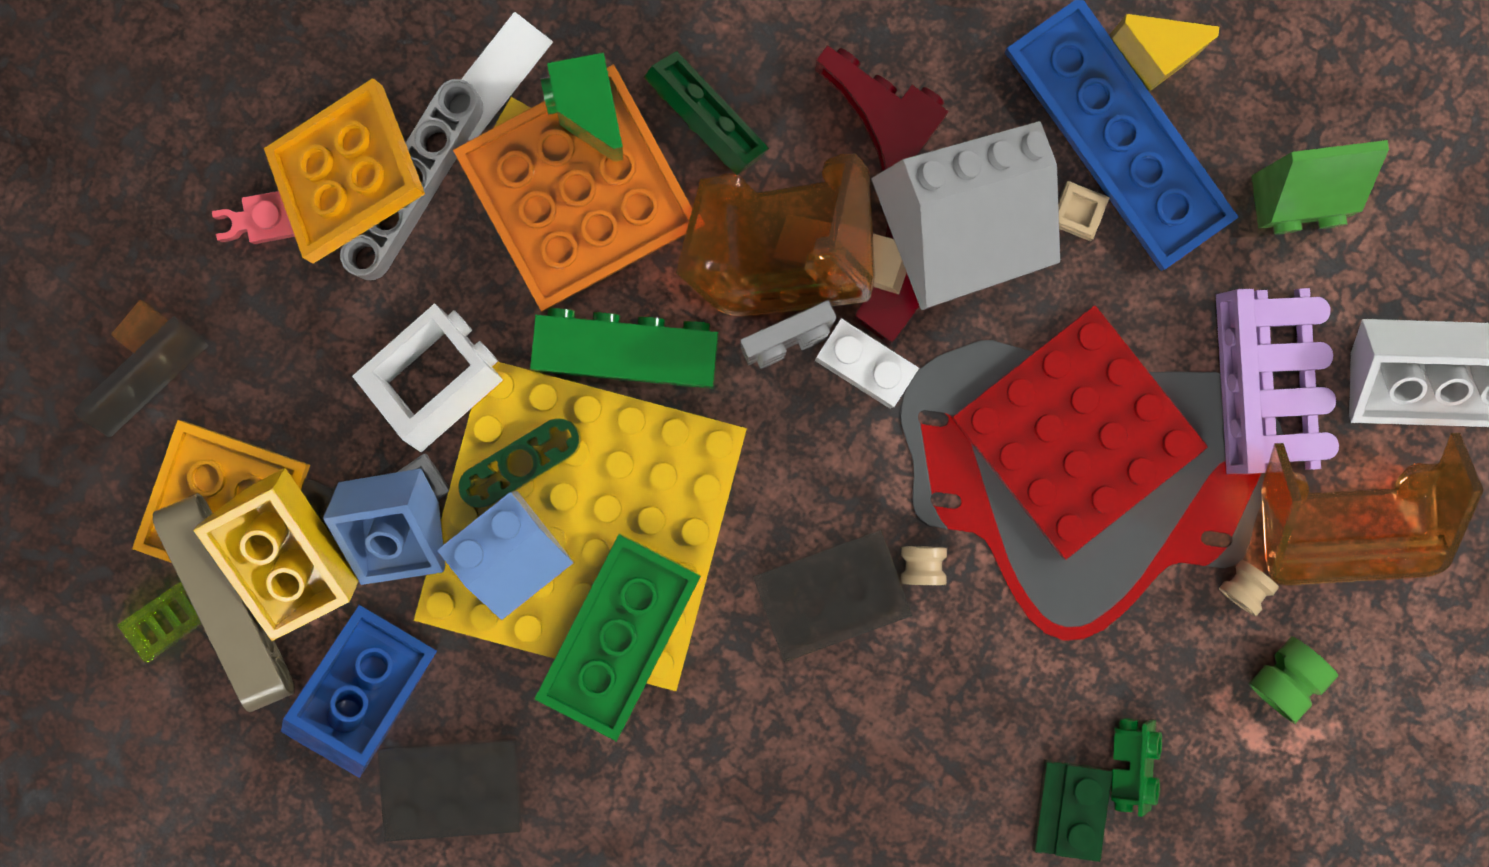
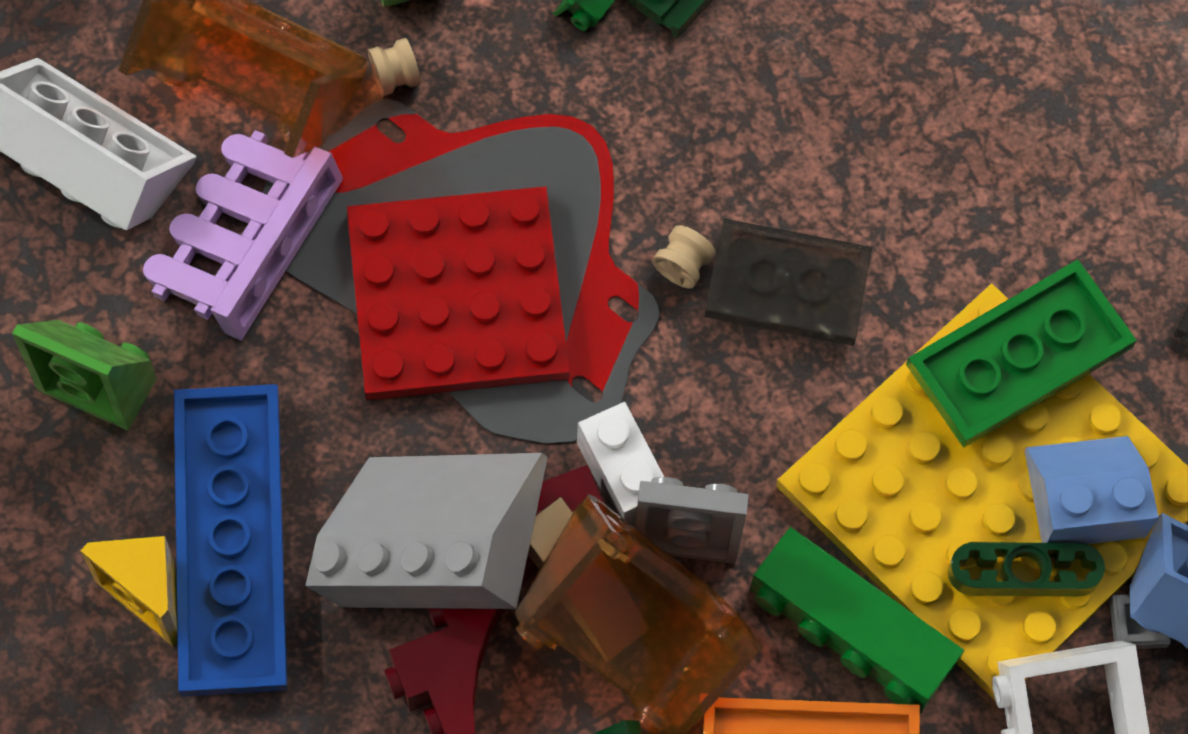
camera: 160 degrees left, 20 degrees down
tan tile [1058,181,1110,241] -> none

